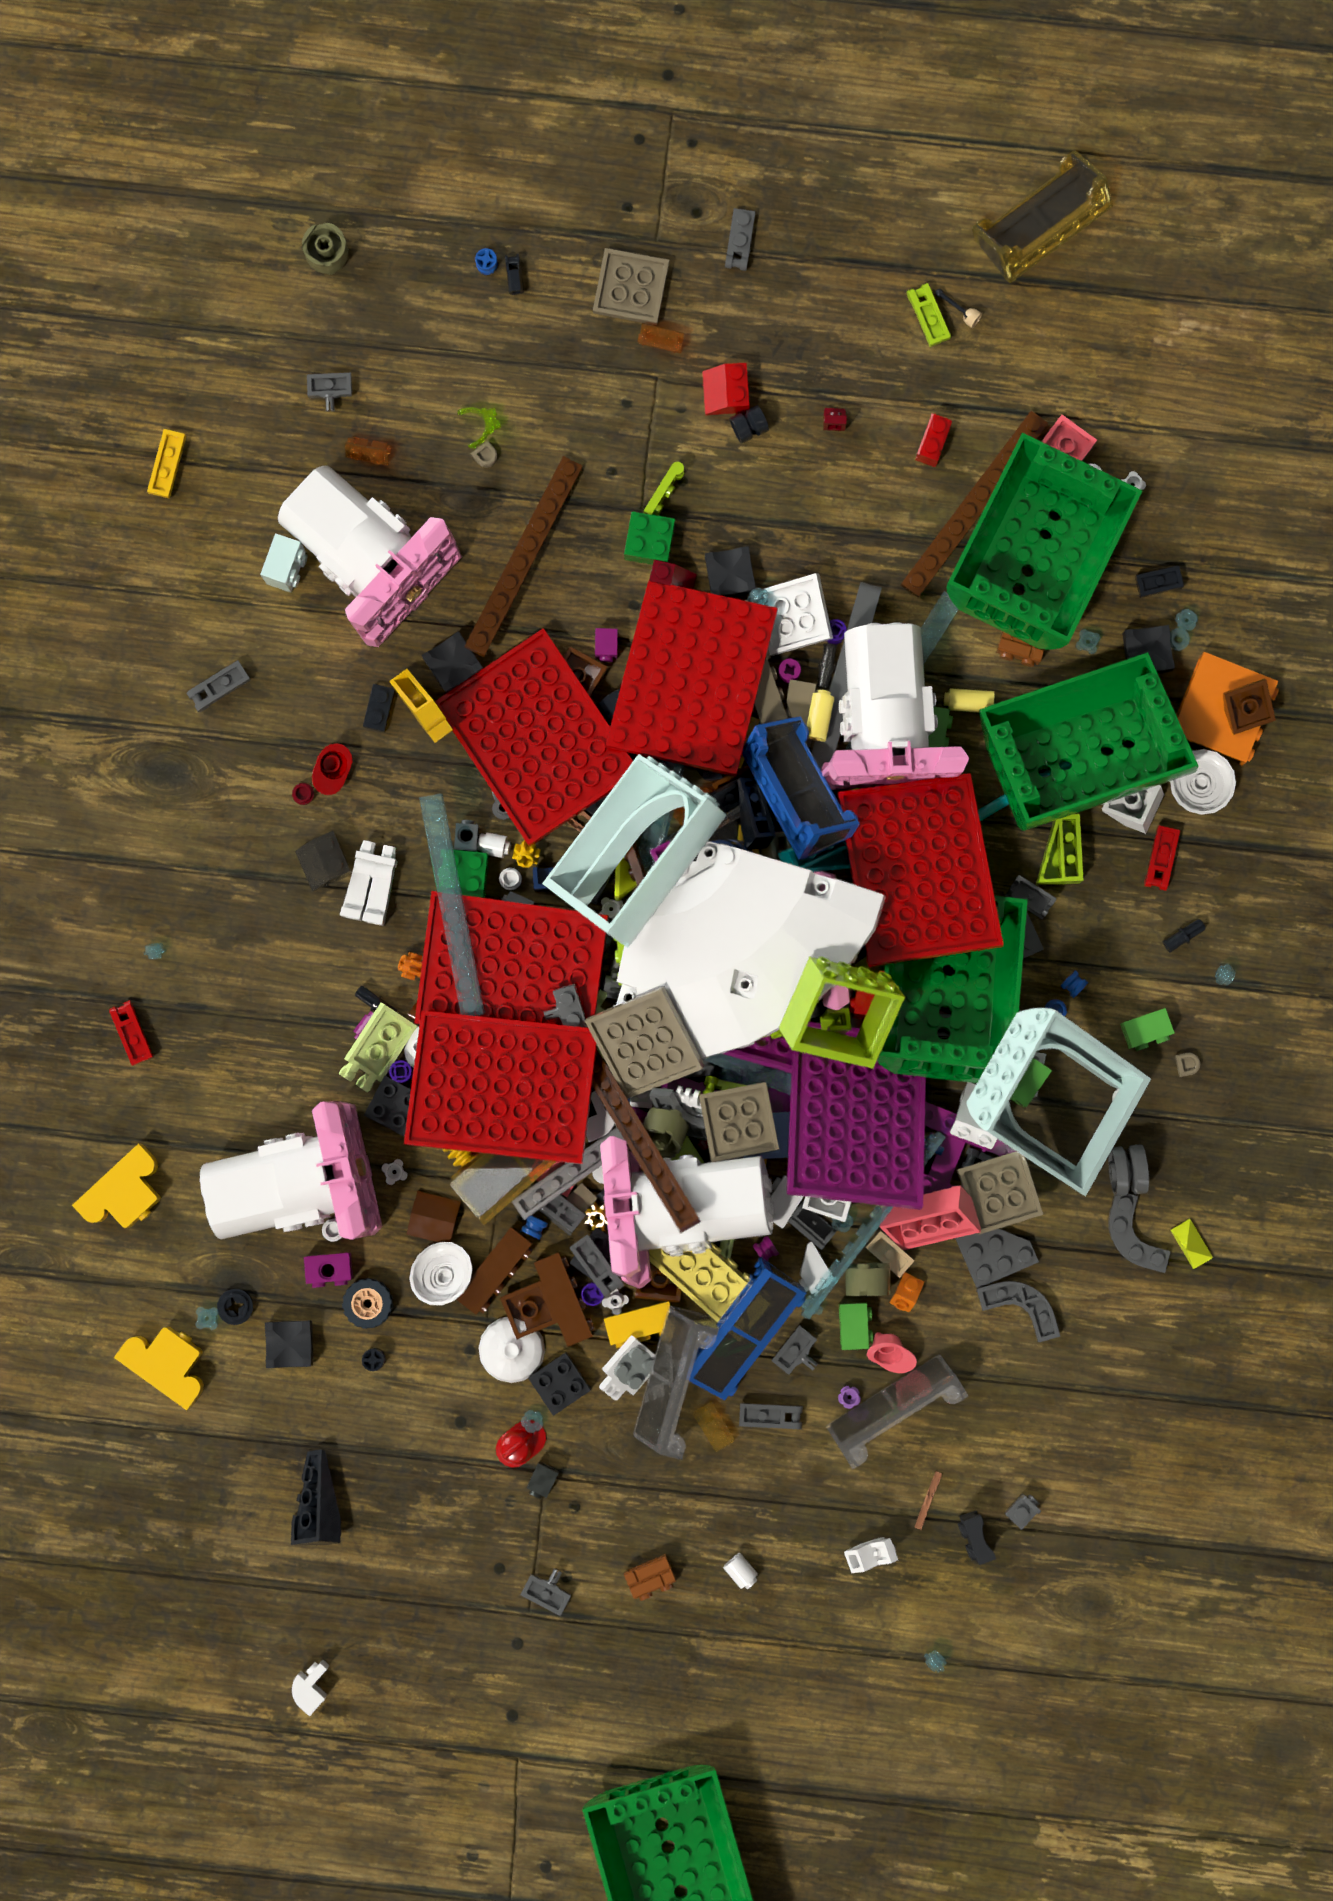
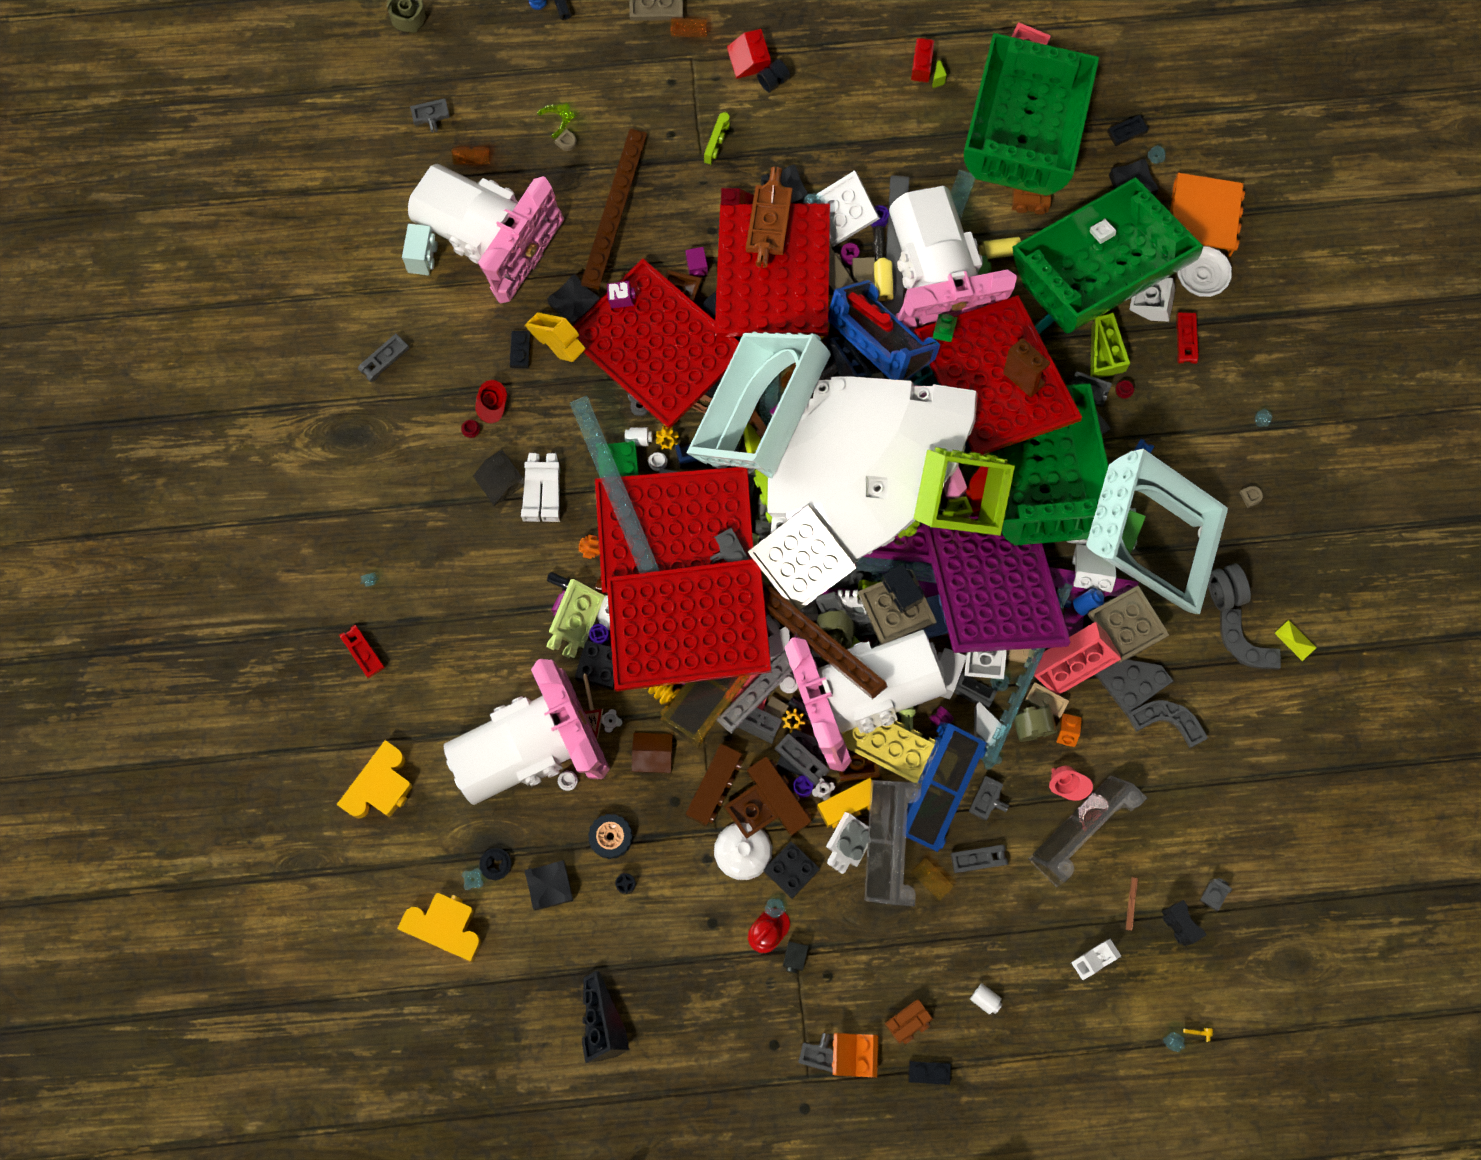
camera: 15 degrees left, 10 degrees down
yellow plate [147,429,186,499] -> none
magenta brick [304,1252,353,1288] -> none
white hat [409,1242,473,1306] -> none
dark grey brick [454,820,480,852] -> none
blue wheel [521,1215,548,1240] -> none
green brick [624,511,675,565] -> none
dark red bracket [823,408,847,431] -> none
medium lavender plate [838,1386,861,1409] -> none
bright green brick [839,1302,873,1350] -> none
reddish brown plate [901,411,1049,598] -> none
clear light blue plate [1076,629,1100,654] -> none
bright green brick [1120,1008,1174,1051] -> none
black axle [1162,919,1206,953] -> none
clear light blue plate [1170,628,1190,651] -> none
reddish brown slope [1223,679,1276,735] -> none
none -> tan piece [583,674,603,739]
none -> magenta brick [607,281,636,308]
none -> dark orange plate [746,167,793,268]
none -> orange bracket [832,1033,878,1077]
none -> red plate [848,292,894,332]
none -> black brick [881,564,924,614]
none -> black plate [908,1061,951,1085]
none -> lime slope [932,61,947,88]
none -> green plate [933,314,957,342]
none -> reddish brown panel [1003,339,1050,397]
none -> blue brick [1073,588,1104,616]
none -> white plate [1090,219,1116,244]
none -> dark red plate [1115,380,1134,399]
none -> yellow piece [1183,1028,1213,1042]

